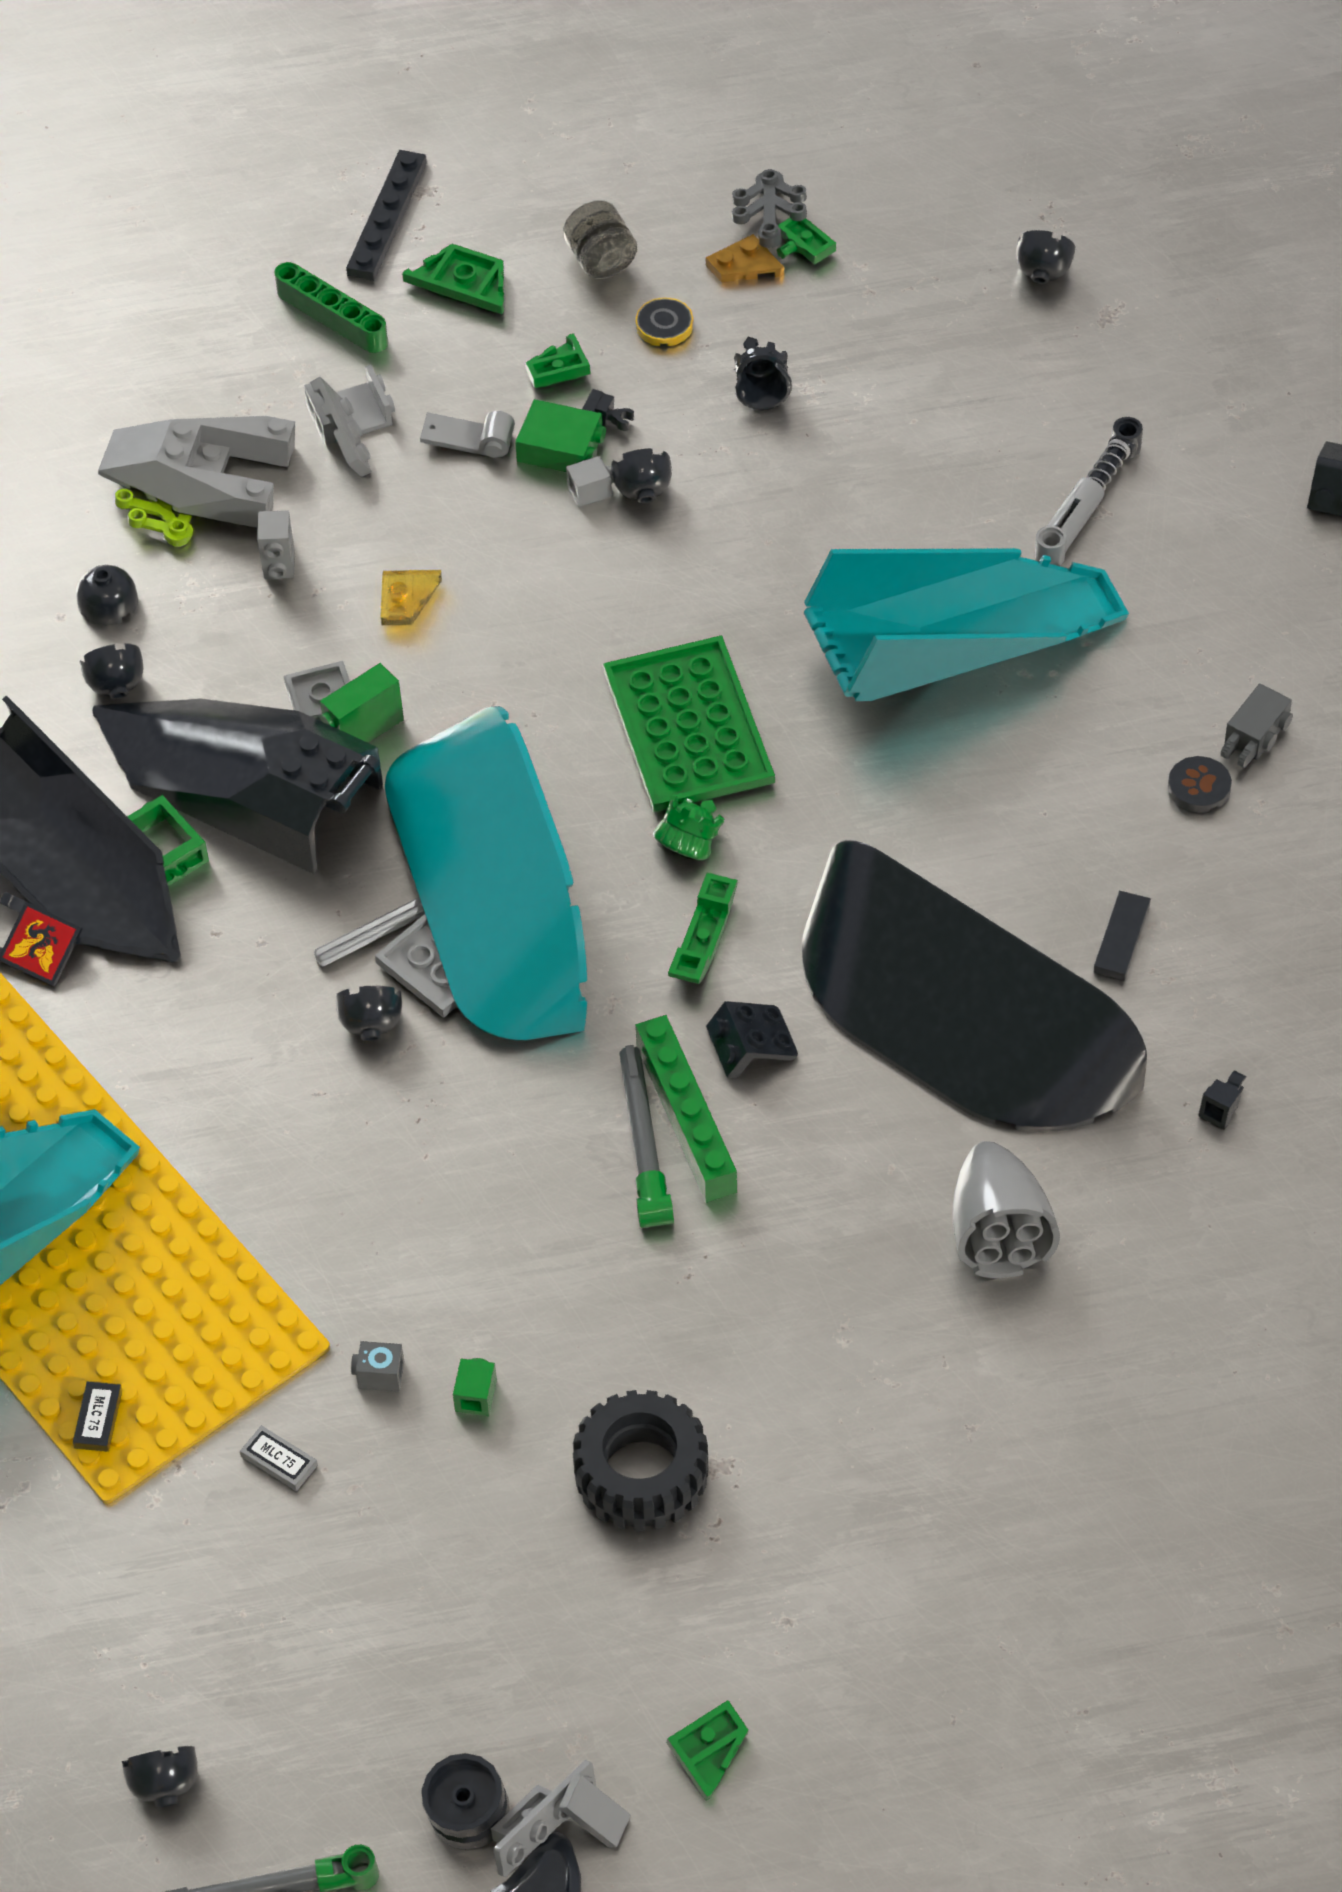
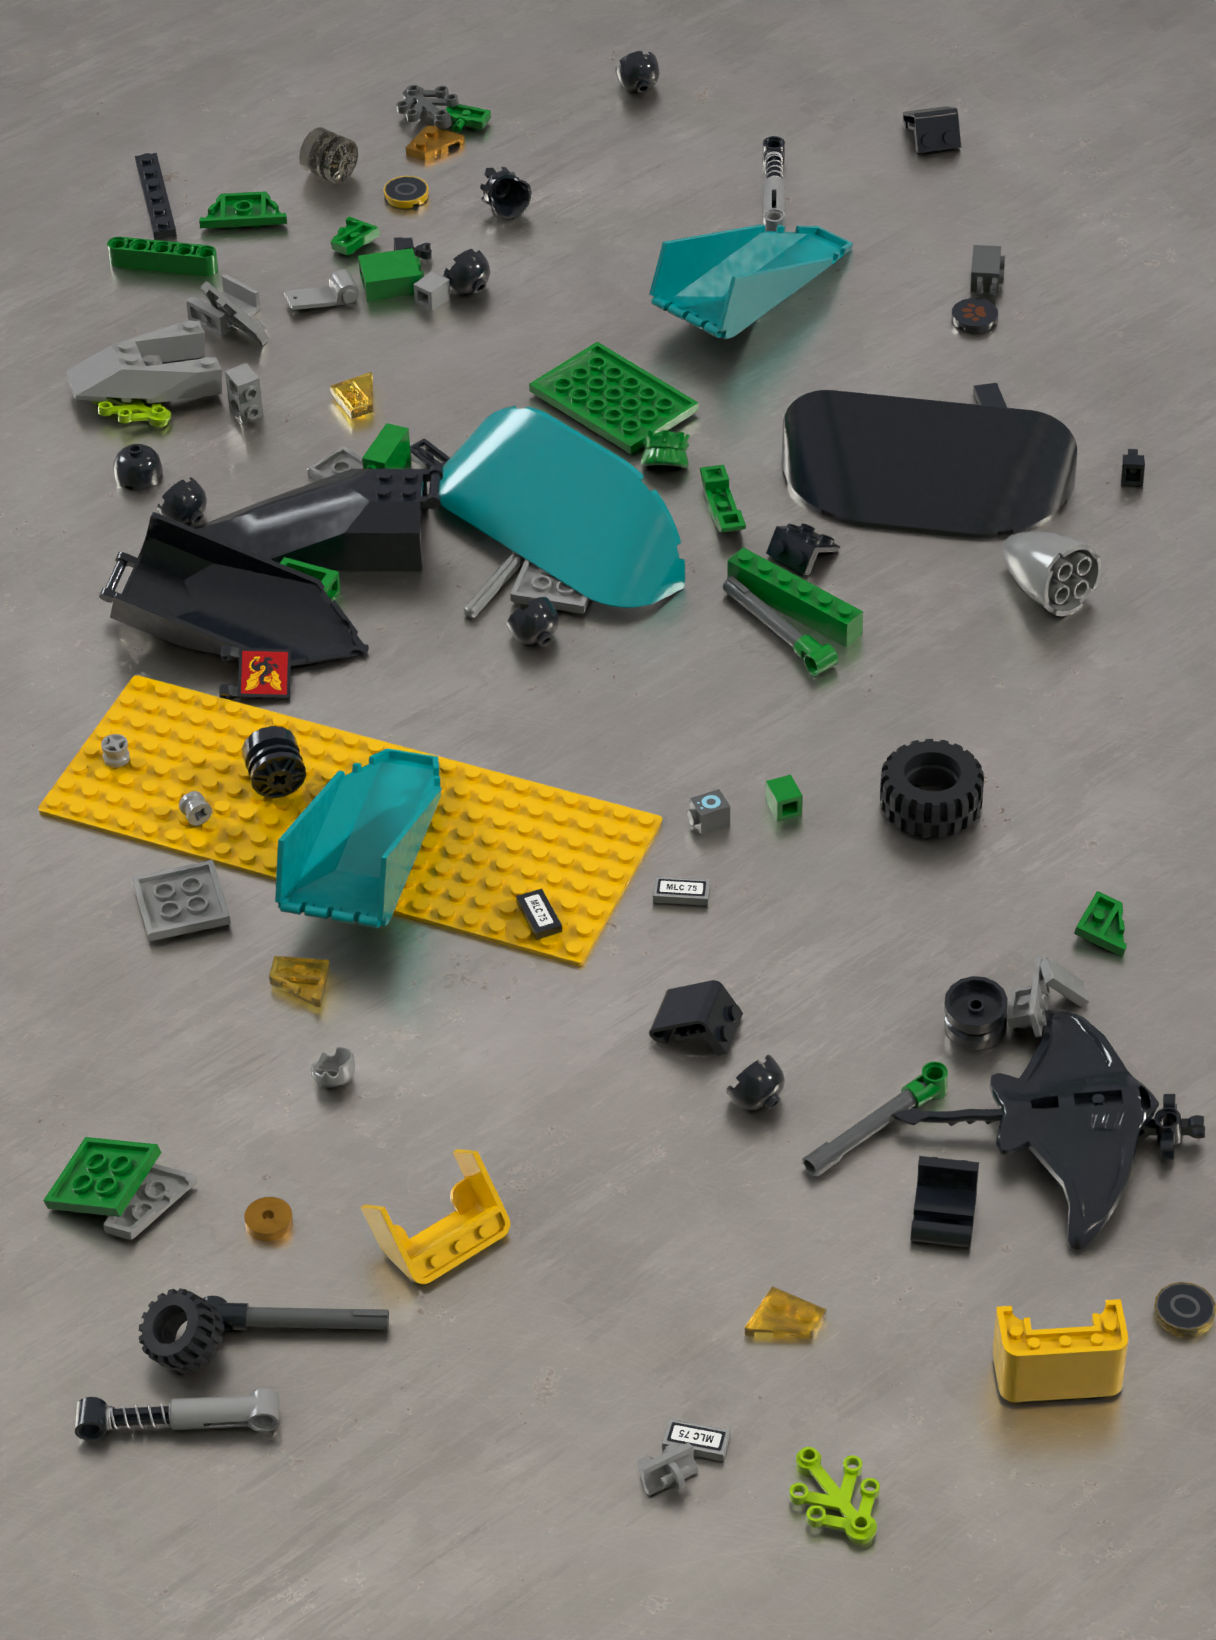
camera: 30 degrees left, 10 degrees down
none -> black tile [410,438,450,469]
none -> black piece [649,980,743,1056]

